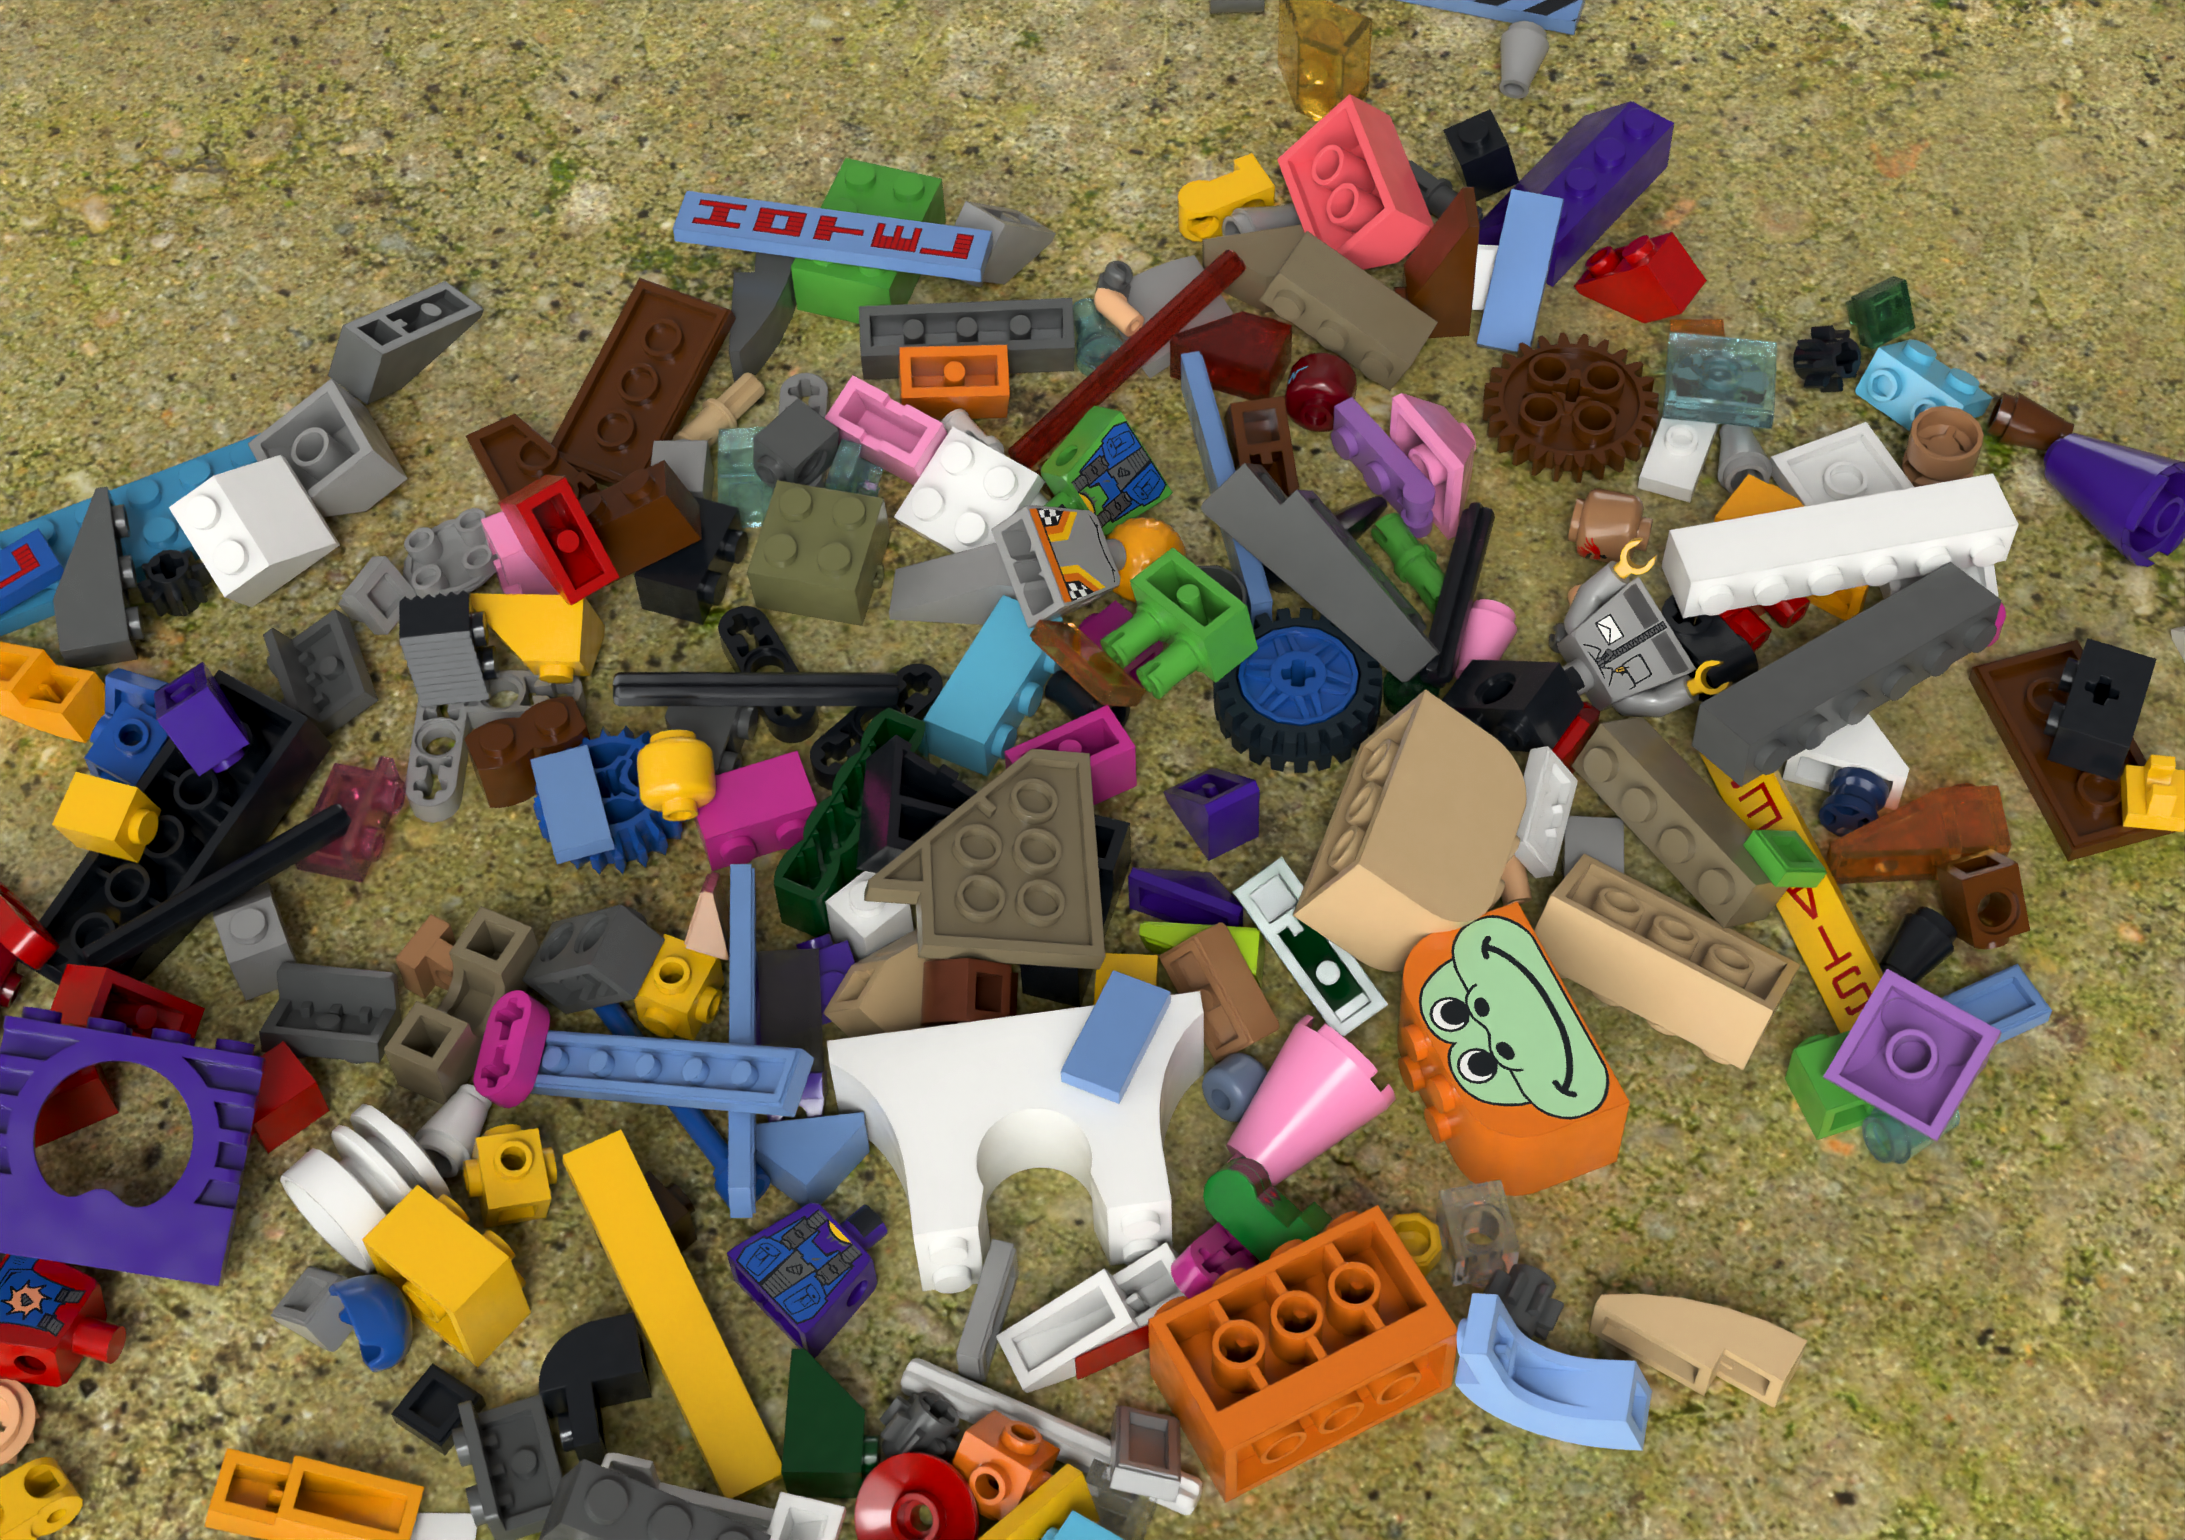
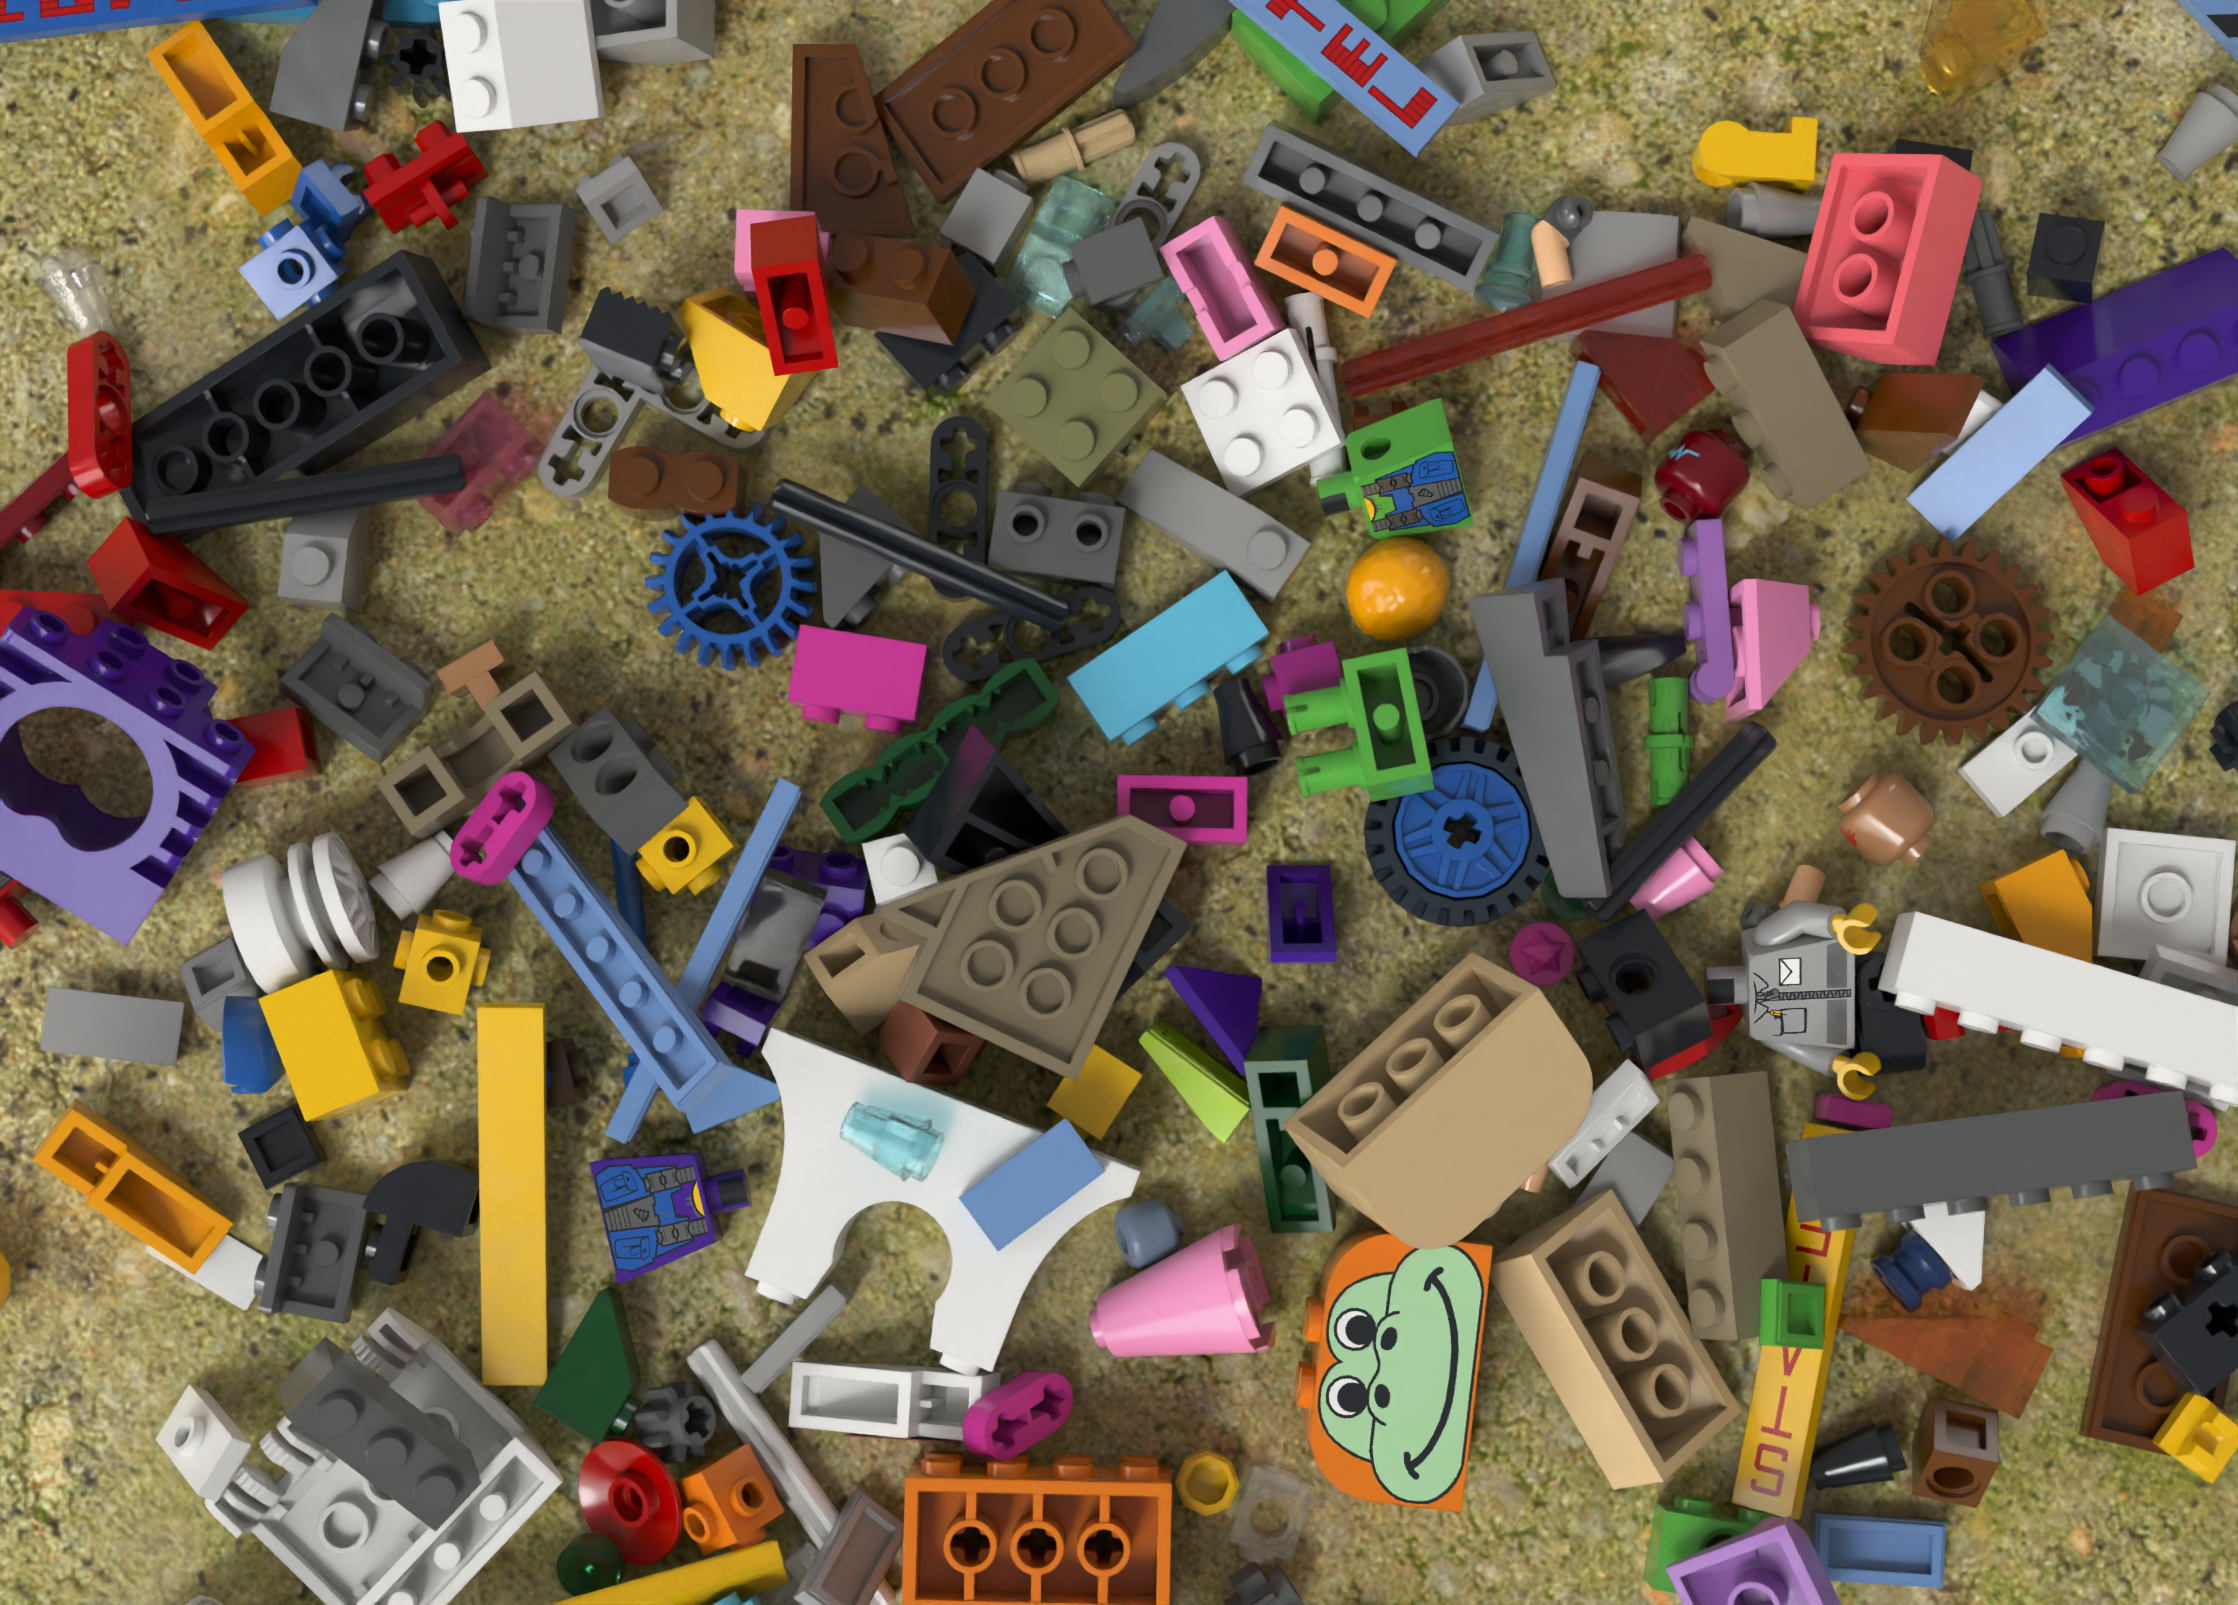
camera: 30 degrees right, 30 degrees up
yellow brick [52,772,161,863] -> none
dark purple slope [154,662,249,776] -> none
light grey dish [403,508,499,599] -> none
medium blue tile [530,745,615,864] -> none
yellow head [637,730,716,821] -> none
slope [684,871,730,960] -> none
light grey torso [991,505,1126,628] -> none
clear orange tile [1030,619,1147,707] -> none
medium nougat slope [1158,923,1280,1063] -> none
green leg [1203,1157,1333,1263] -> none
none -> light grey slope [40,986,185,1066]
none -> red hips [363,120,489,235]
none -> clear light blue cone [840,1101,944,1182]
none -> dark grey brick [987,483,1126,592]

